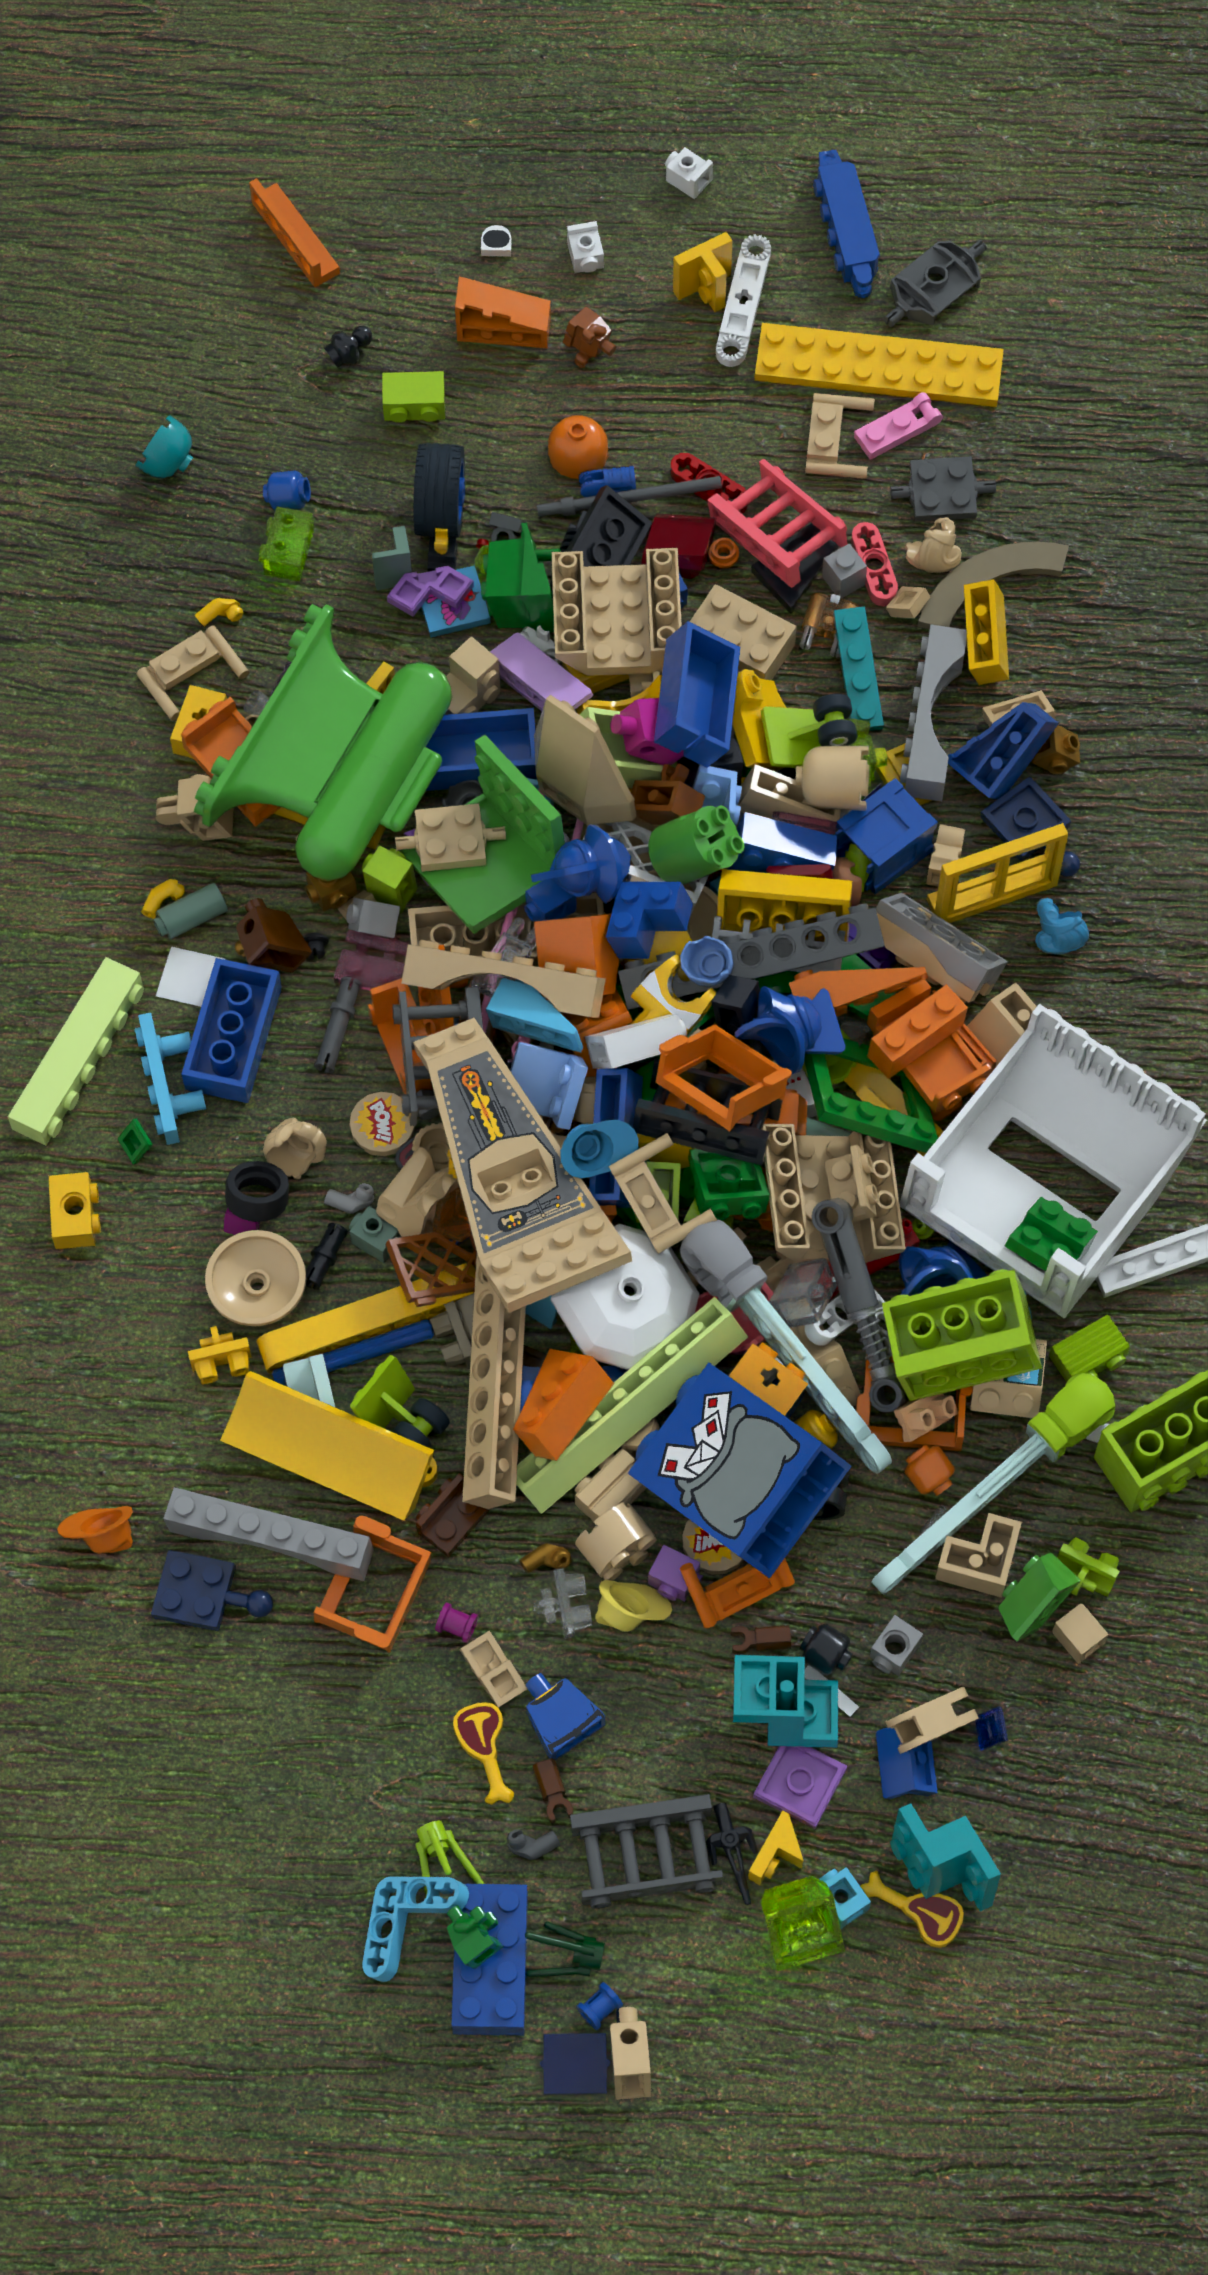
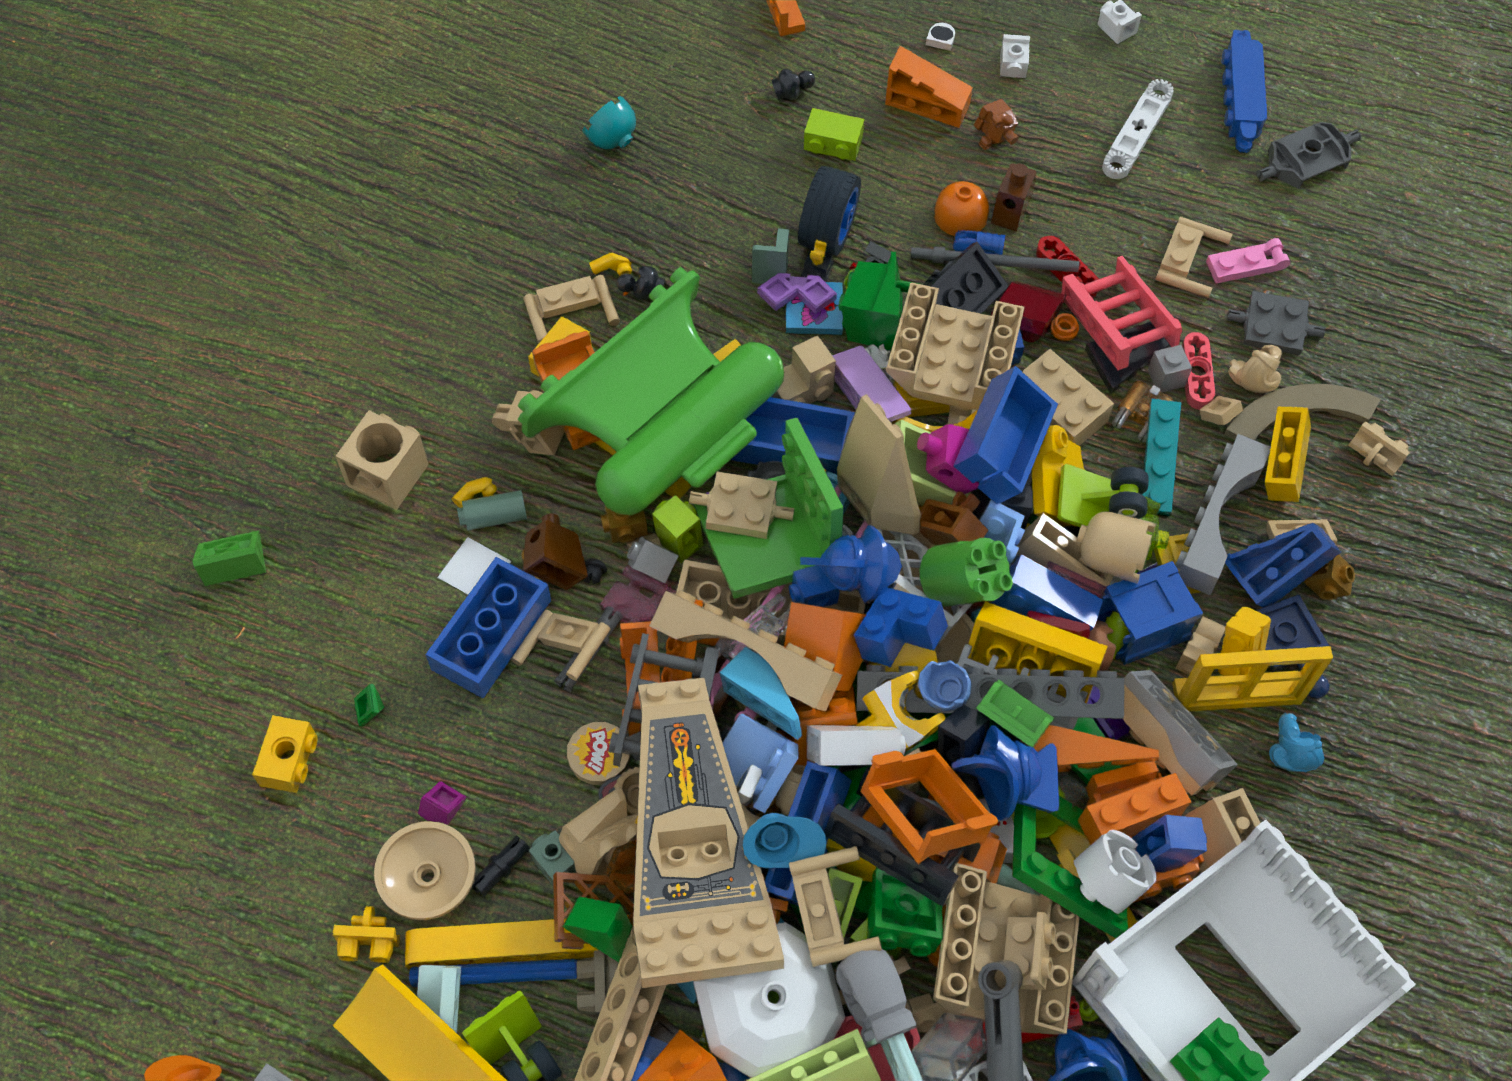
camera: 15 degrees right, 5 degrees down
yellowish green brick [8,957,144,1146] -> none
medium azure plate [135,1013,206,1145] -> none
black tyre [225,1161,289,1222] -> none
clear neon green brick [258,506,315,582] -> none
blue head [263,470,311,512] -> none
tan hair [263,1118,327,1180] -> none
light grey arm [324,1183,374,1214] -> none
yellow bracket [673,232,733,312] -> none
yellow plate [754,323,1004,407] -> none
none -> tan brick [336,410,429,510]
none -> tan plate [511,609,611,681]
none -> green slope [562,896,633,963]
none -> black animal [616,266,665,301]
none -> white tile [736,765,762,804]
none -> bright green hinge [976,679,1054,748]
none -> reddish brown torso [991,163,1037,232]
none -> white brick [1074,830,1156,914]
none -> blue brick [1132,815,1207,872]
none -> yellow brick [1218,607,1271,676]
none -> tan hips [1348,421,1410,476]

